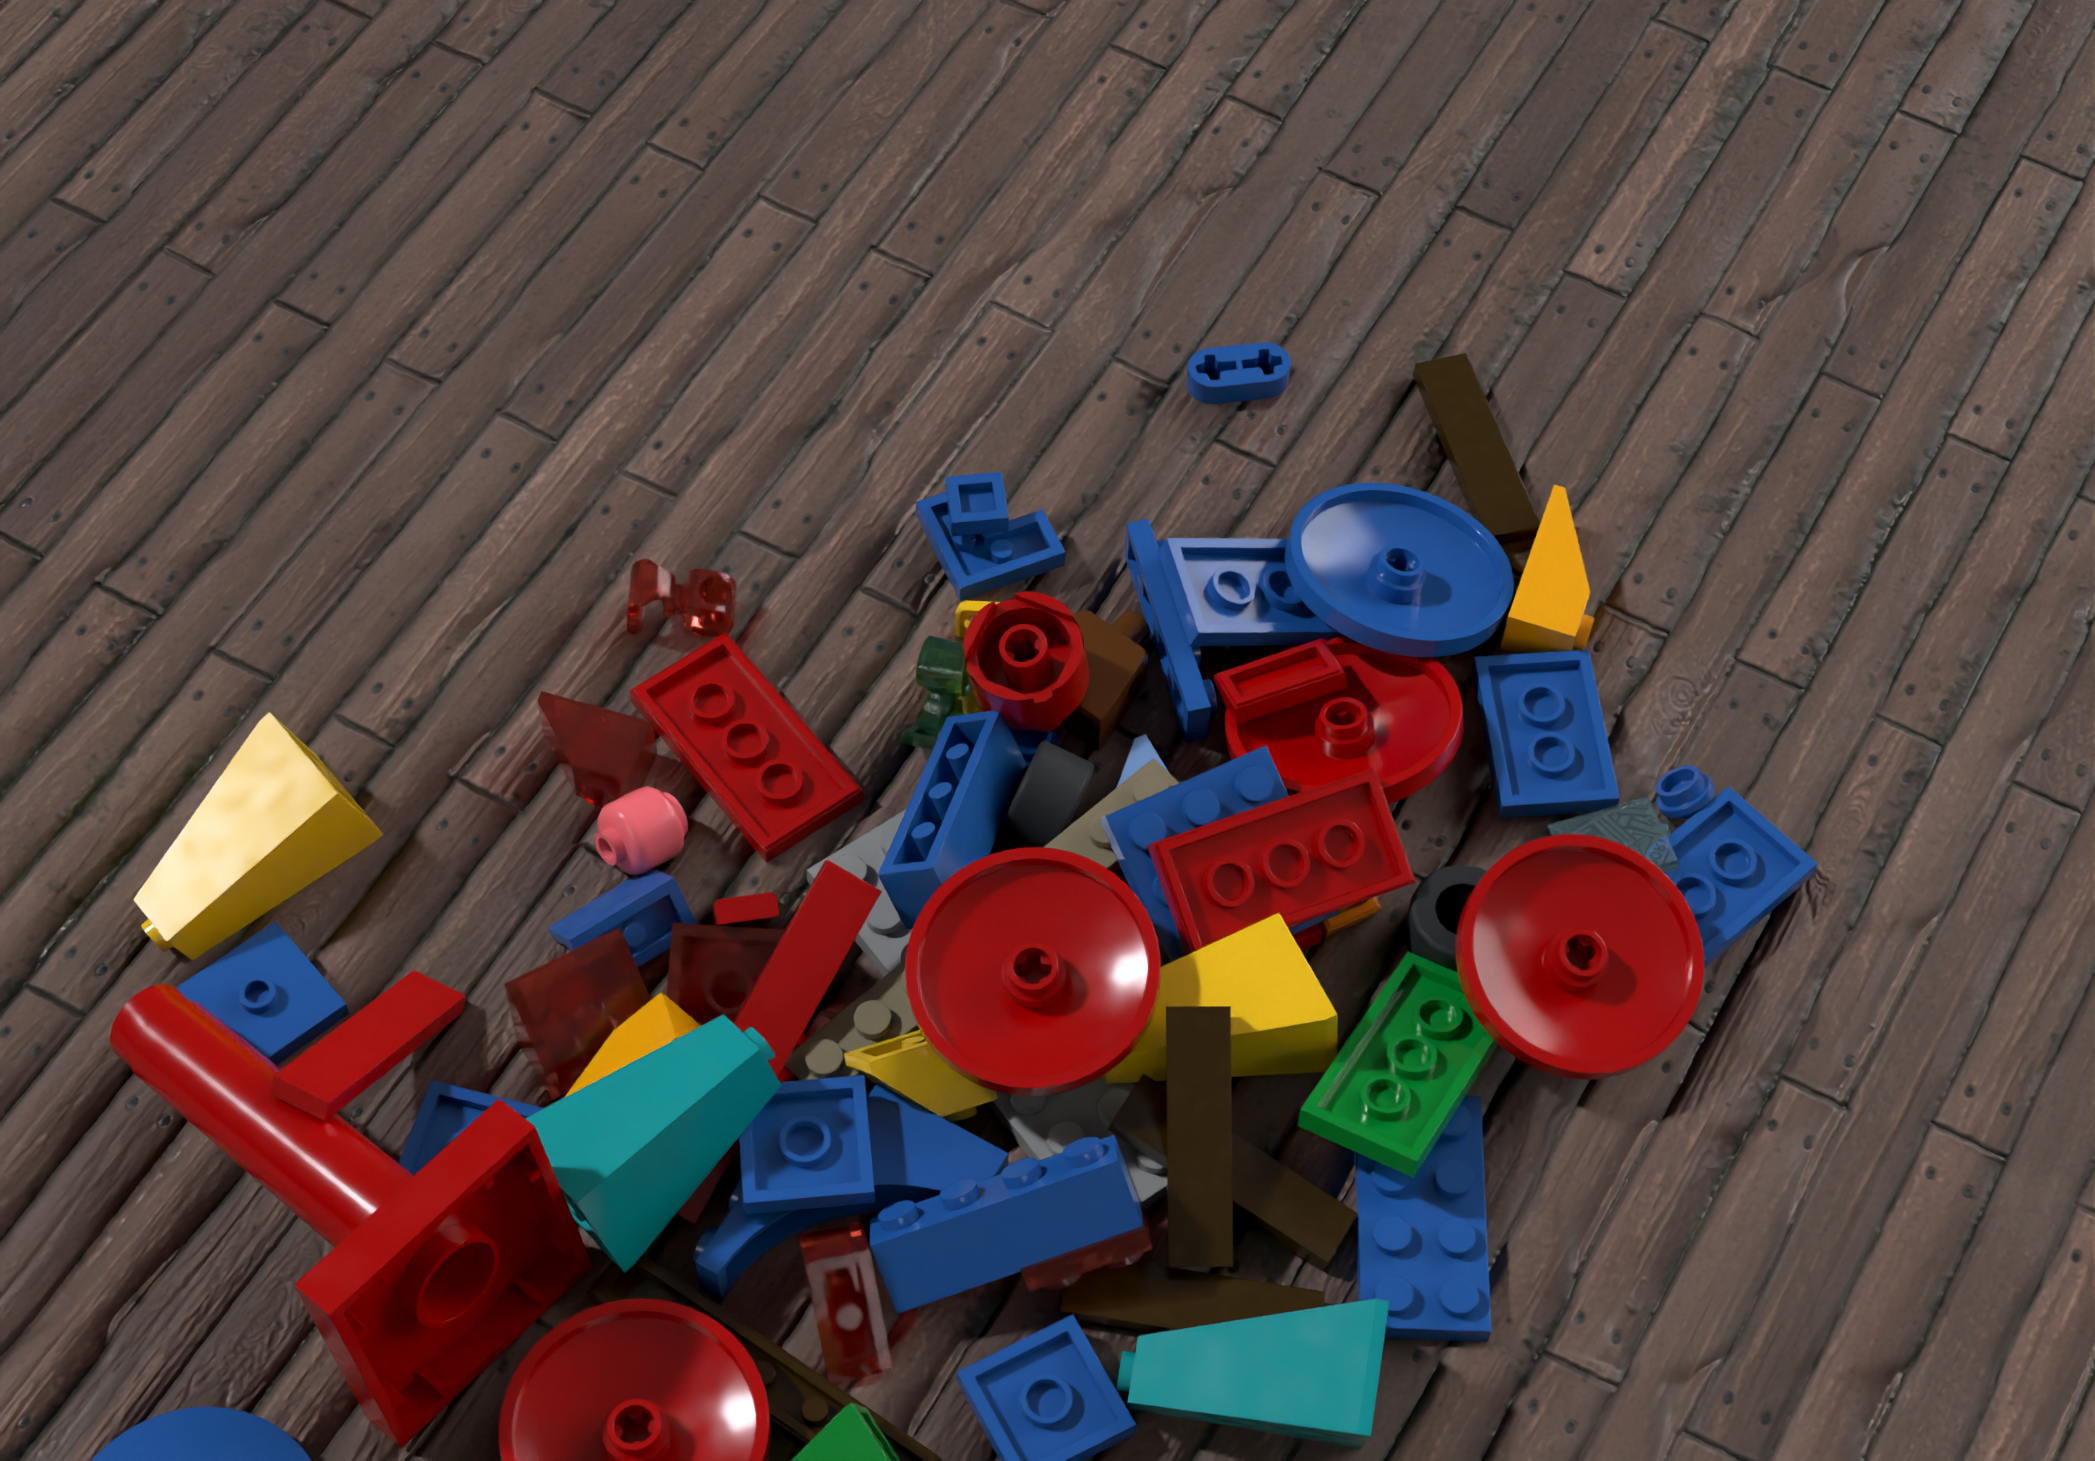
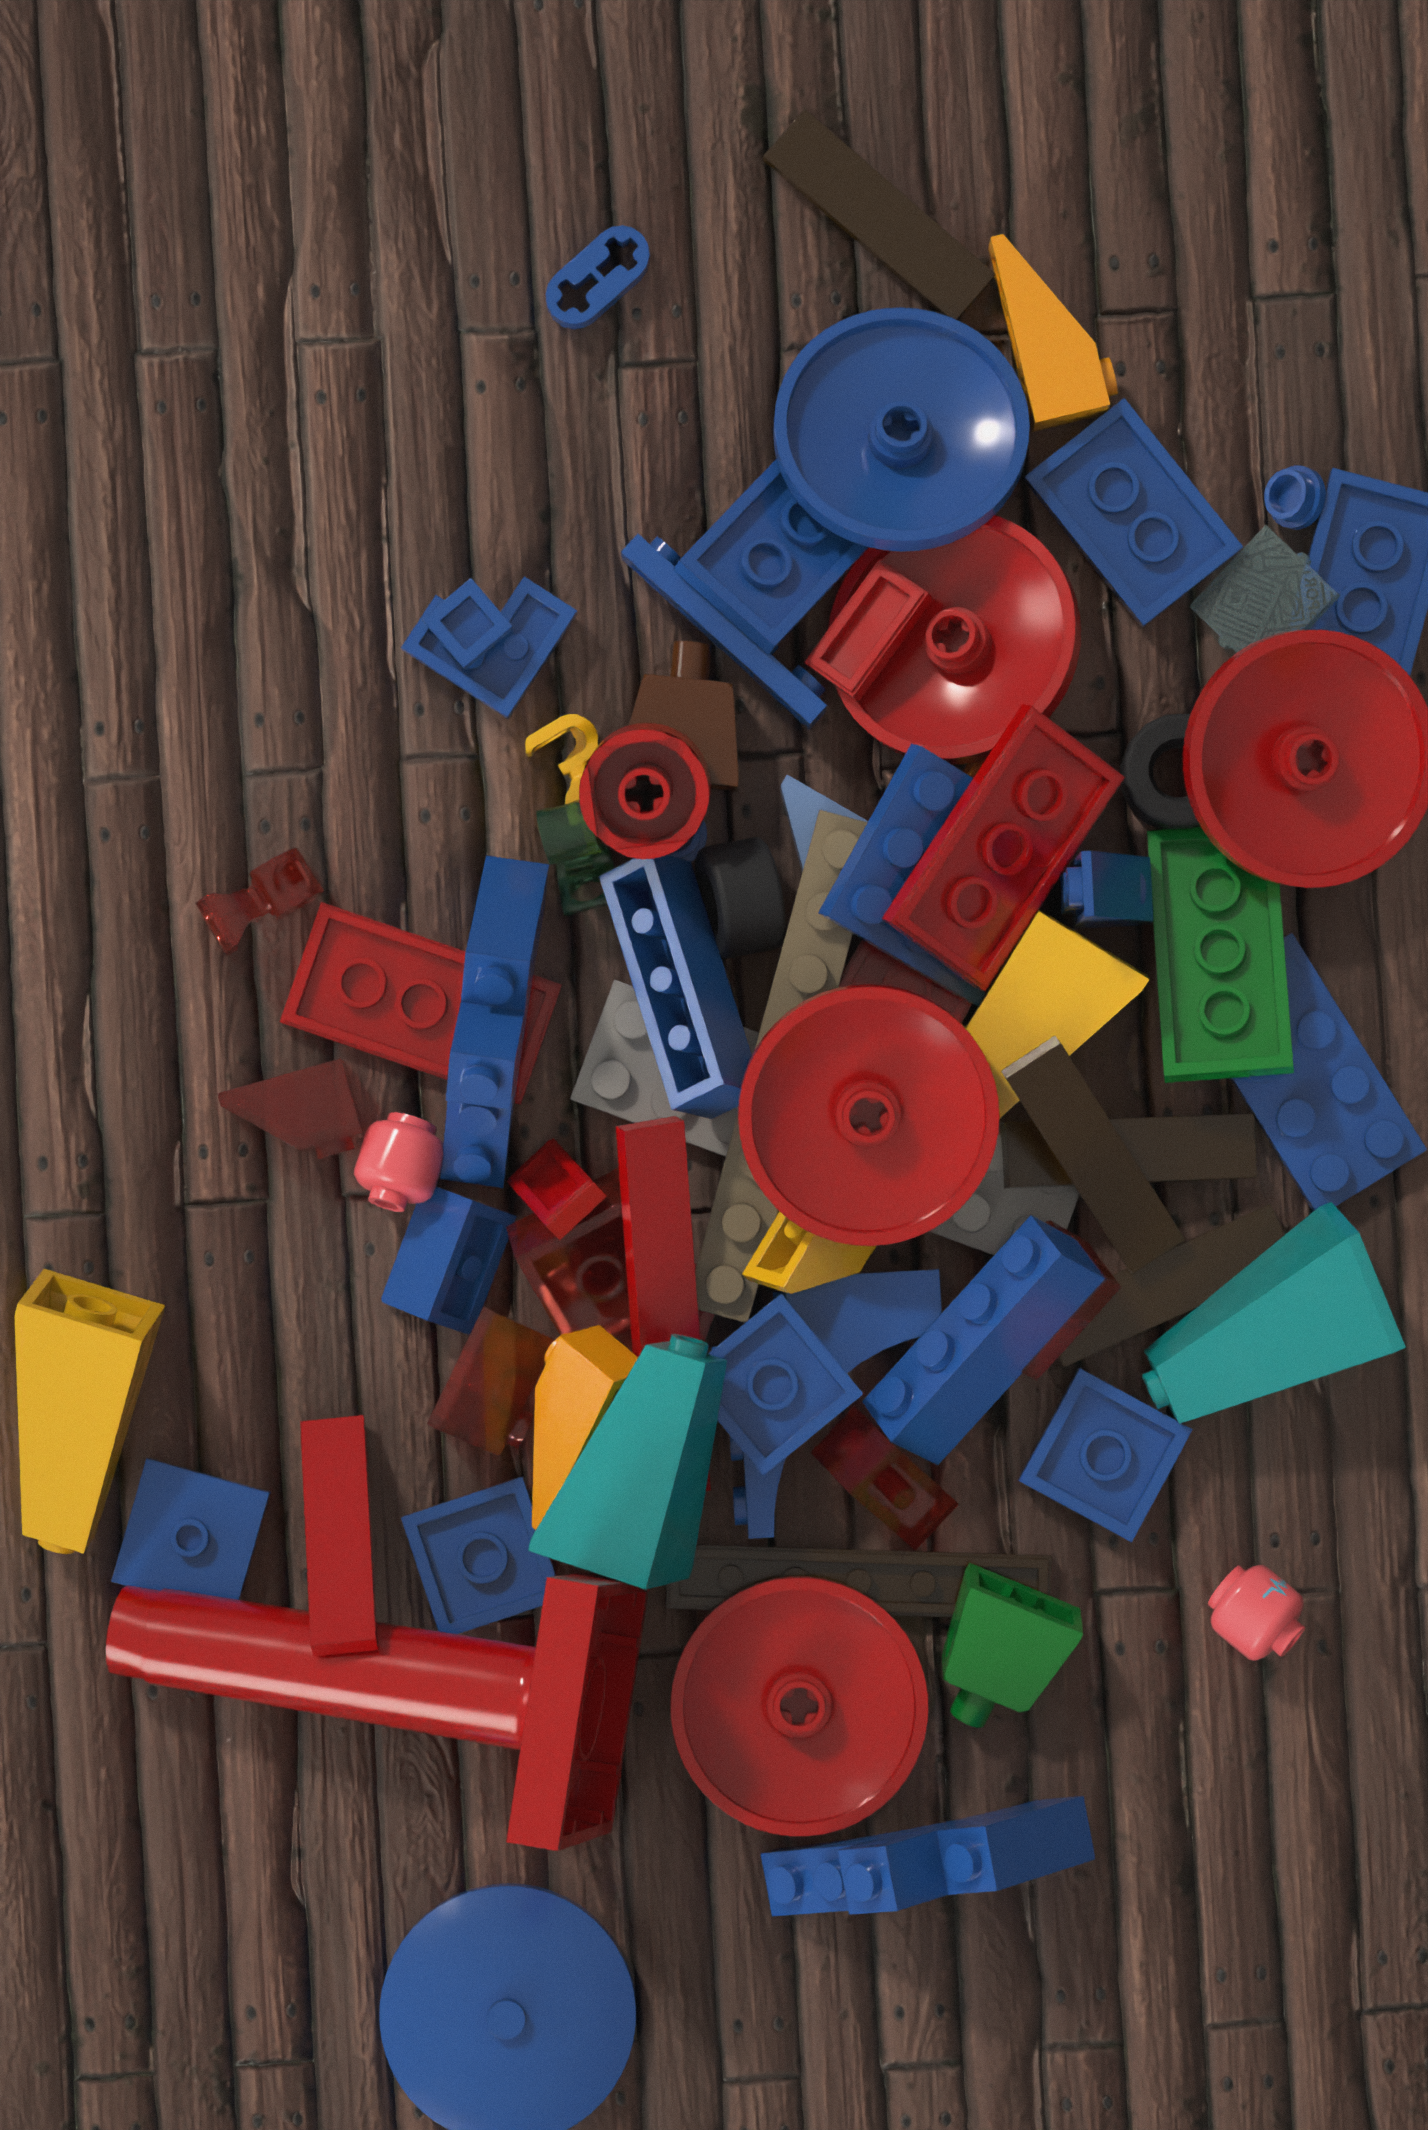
camera: 25 degrees left, 30 degrees up
none -> blue arch [440,855,549,1188]
none -> blue slope [1059,851,1154,929]

